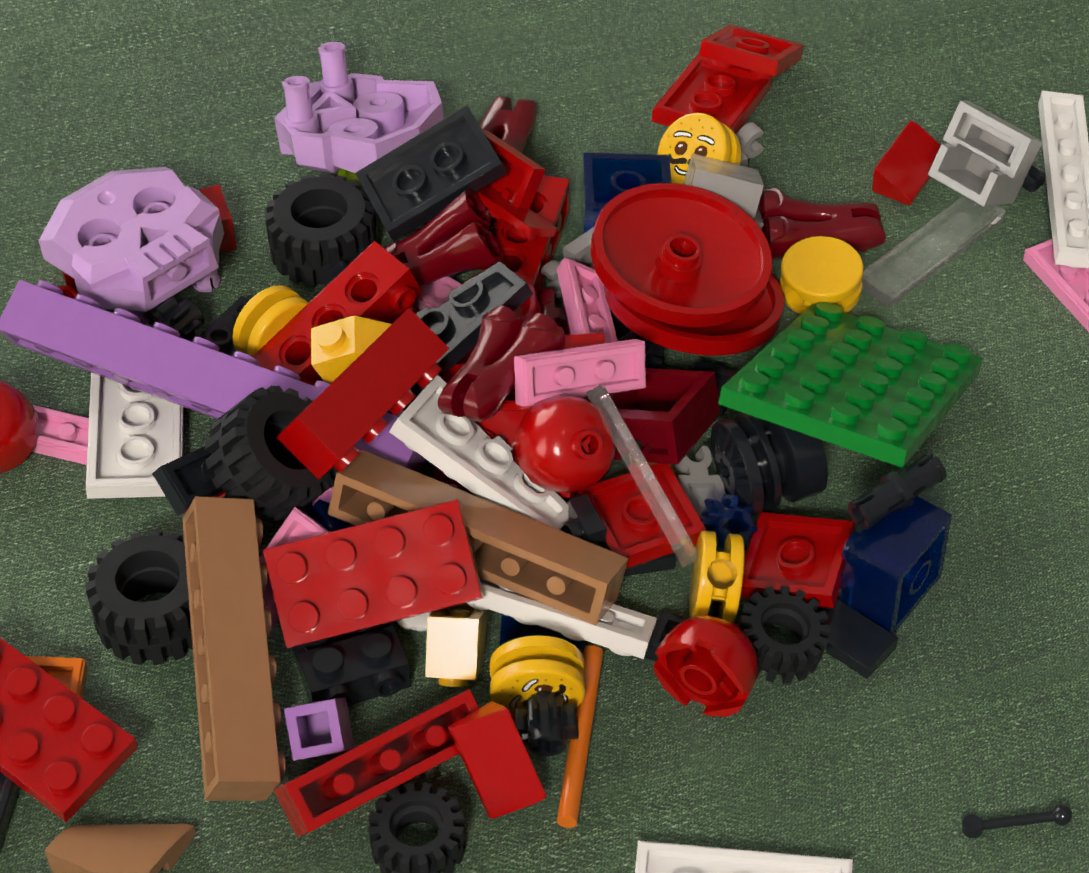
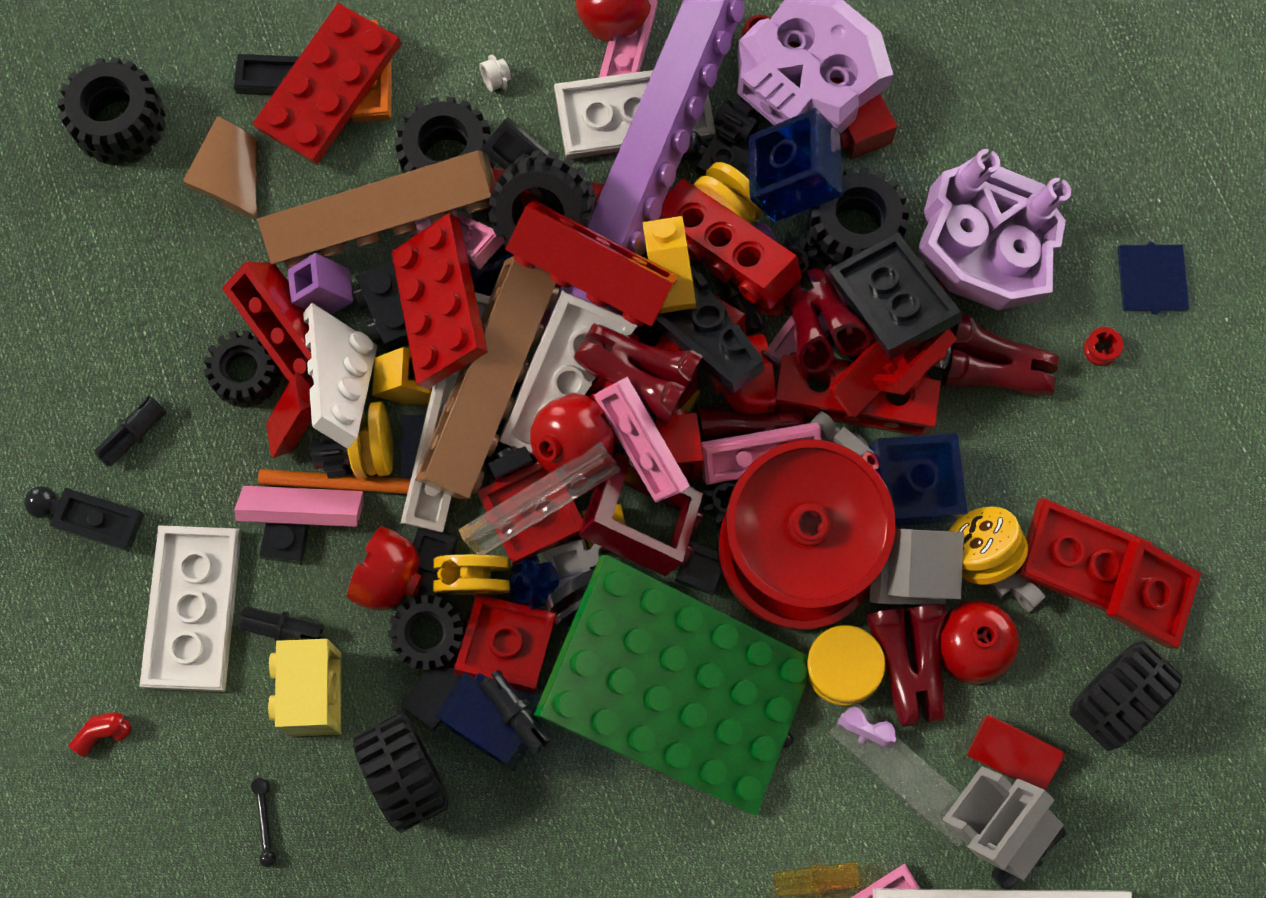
camera: 85 degrees right, 25 degrees up
none -> bright pink tile [234,486,364,527]
none -> black axle [239,606,324,643]
none -> black plate [259,523,310,564]
none -> light yellow brick [268,639,342,737]
none -> white wing [303,303,377,449]
none -> black tyre [353,712,448,833]
none -> white plate [479,55,511,92]
none -> clear blue brick [749,108,843,222]
none -> clear yellow axle [773,861,861,898]
none -> lavender piece [837,707,896,749]
none -> red cylinder [940,601,1020,685]
none -> black tyre [1069,640,1183,752]
none -> red bush [1083,327,1123,366]
none -> clear blue piece [1117,241,1189,315]

